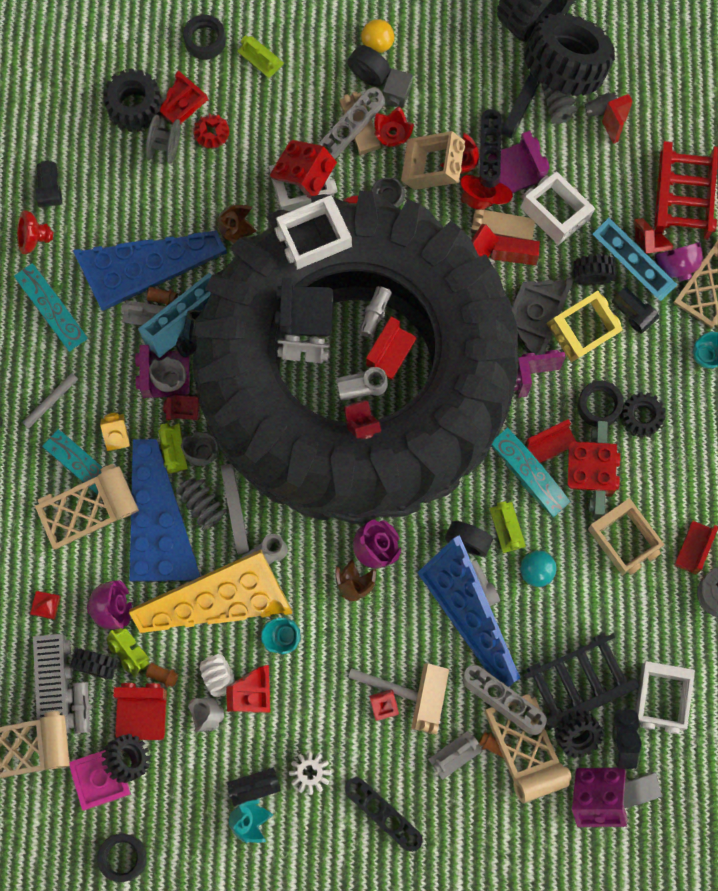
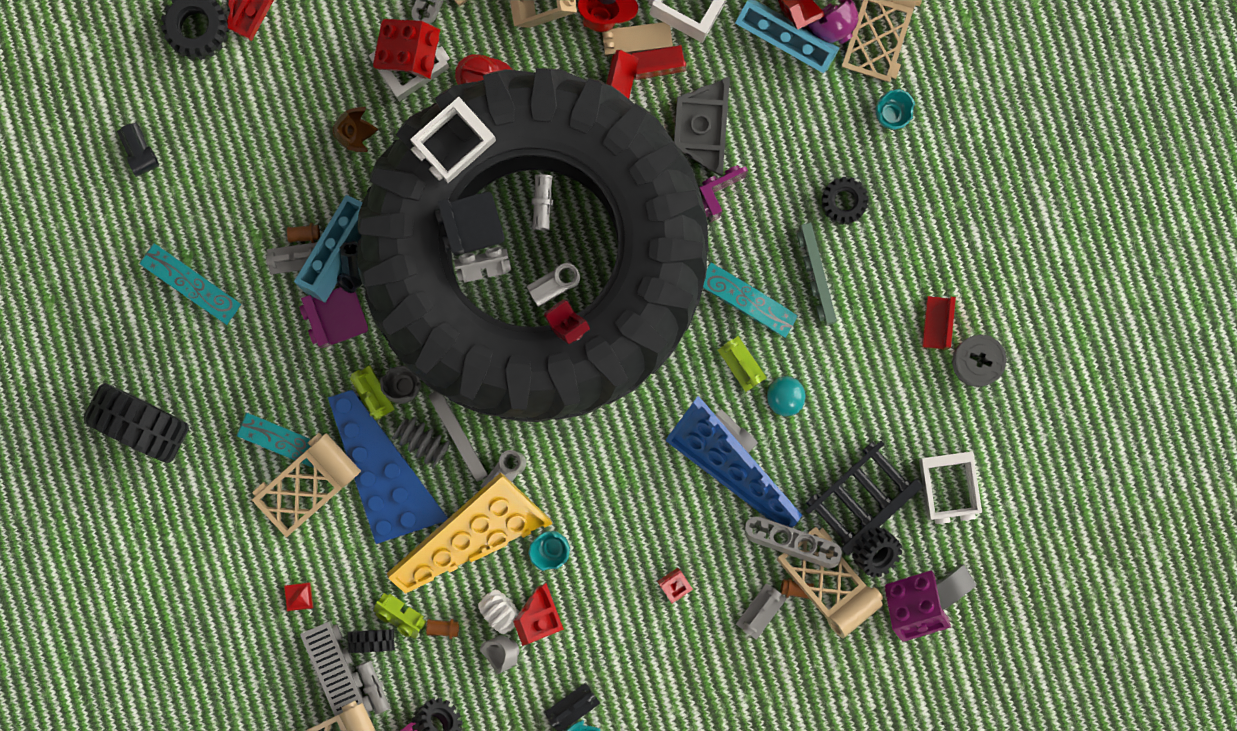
camera: 20 degrees left, 10 degrees up
red hair [17,210,54,254] -> none
light grey bar [22,373,78,429] -> none
blue wing [73,231,227,311] -> none
magenta cylinder [87,580,132,630] -> none
yellow bracket [100,412,130,451] -> none
red bracket [113,683,167,740] -> none
dark grey piece [146,115,181,164] -> none
light grey hair [149,357,186,392] -> none
dark red bracket [163,393,200,420] -> none
red gear [193,113,229,148] -> none
white gear [289,751,332,795] -> none
reddish brown piece [335,560,376,601] -> none
black beam [345,777,423,852] -> none
light grey bar [348,668,418,702] -> none
magenta cylinder [353,519,401,569] -> none
red panel [366,317,416,379] -> none
dark grey hair [371,177,405,208] -> none
tan hinge [411,664,449,735] -> none
black tyre [445,521,493,557] -> none
red panel [525,419,577,464] -> none
light yellow window [546,291,623,362] -> none
red bracket [567,441,620,497] -> none
black tyre [573,254,616,286] -> none
black tyre [577,380,624,427] -> none
tan window [588,498,665,576] -> none
black piece [612,287,659,334] -> none
black brick [612,710,641,769] -> none

